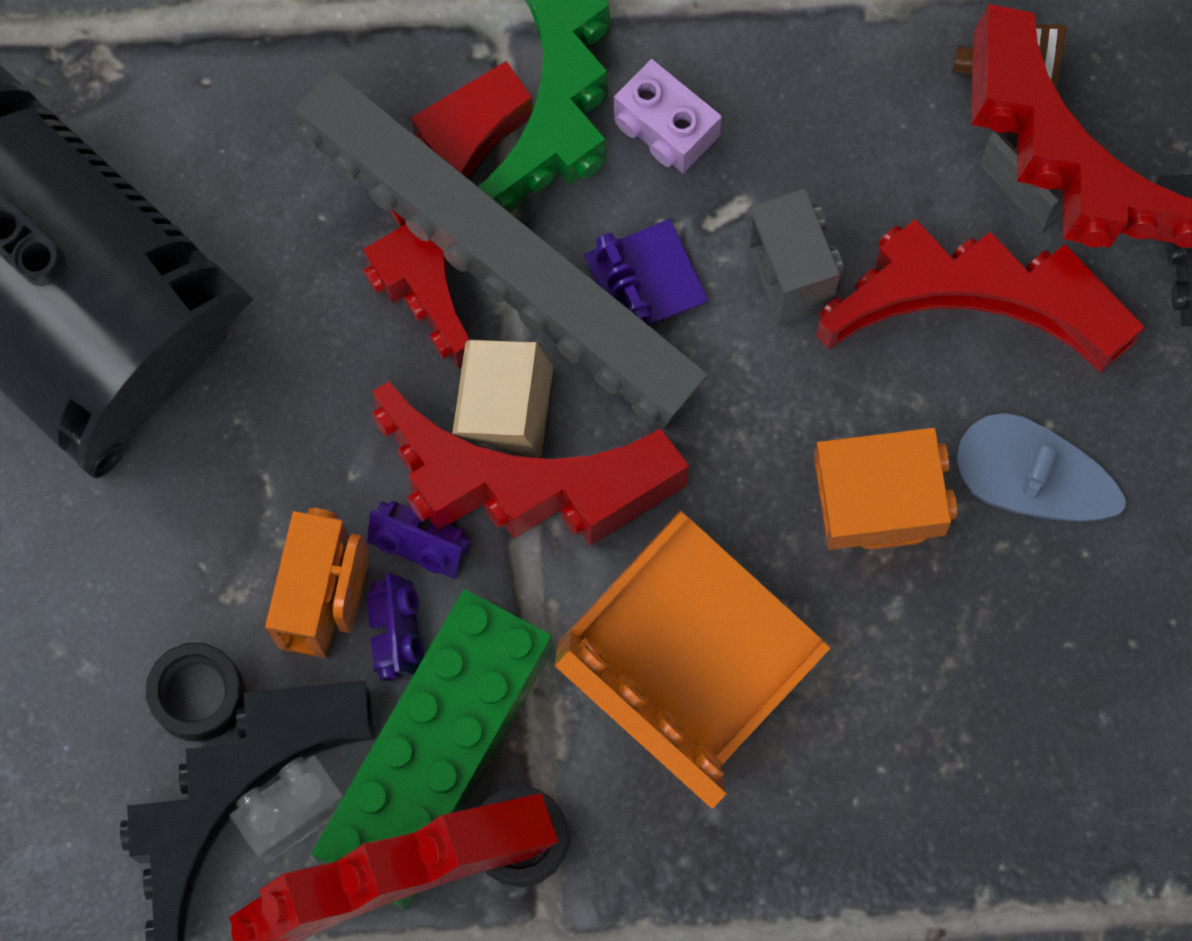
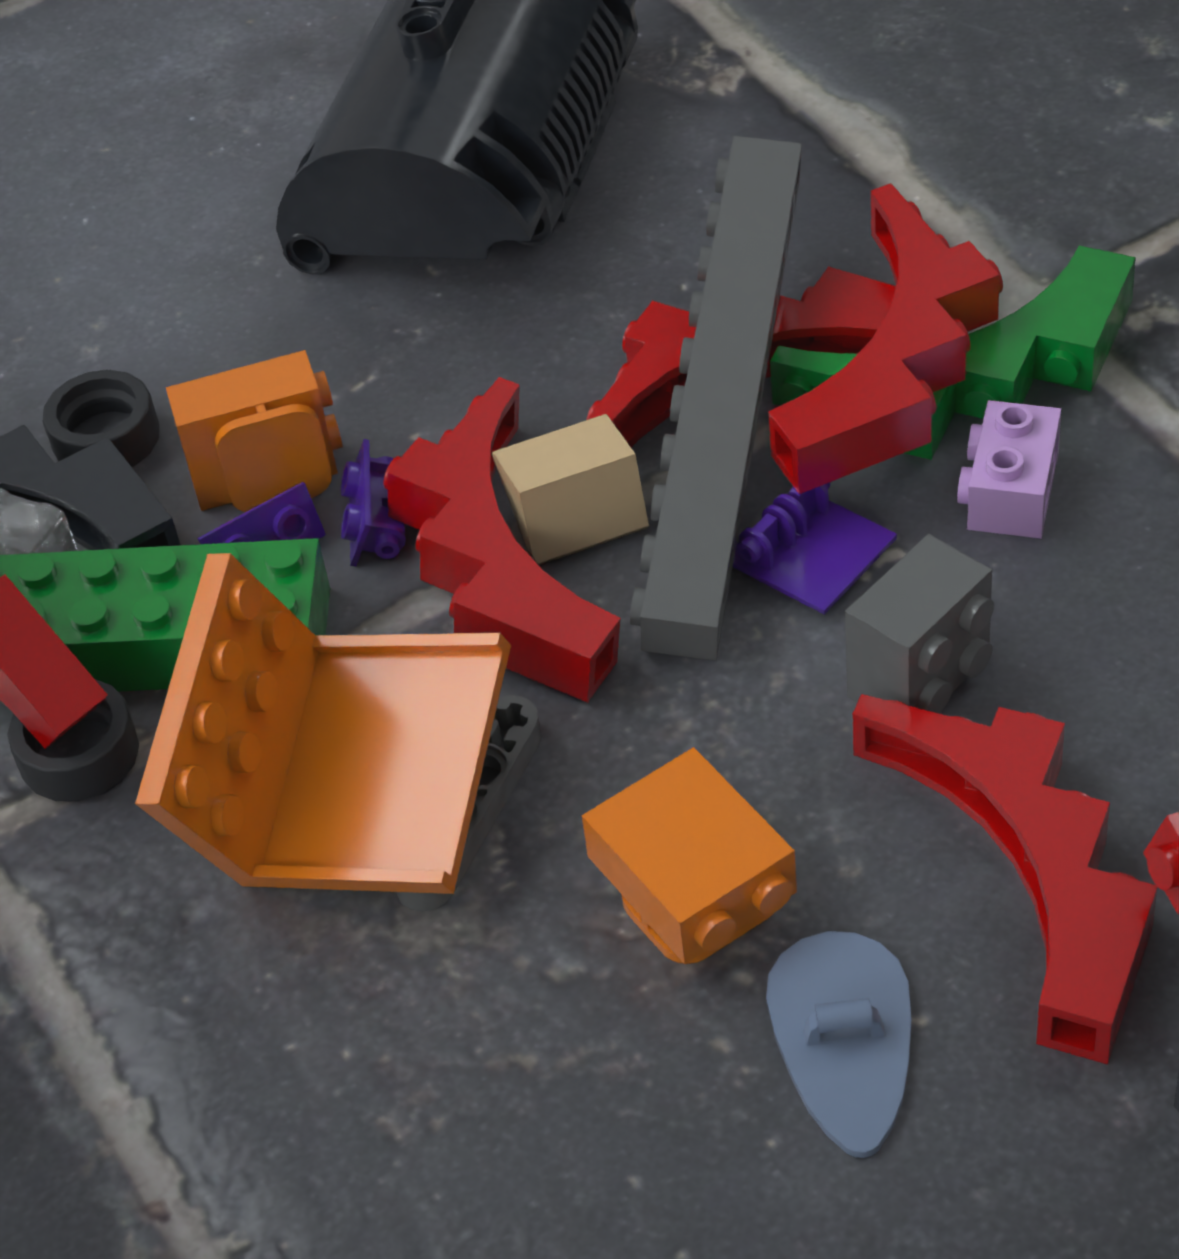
camera: 65 degrees right, 25 degrees down
none -> red arch [768,183,1003,494]

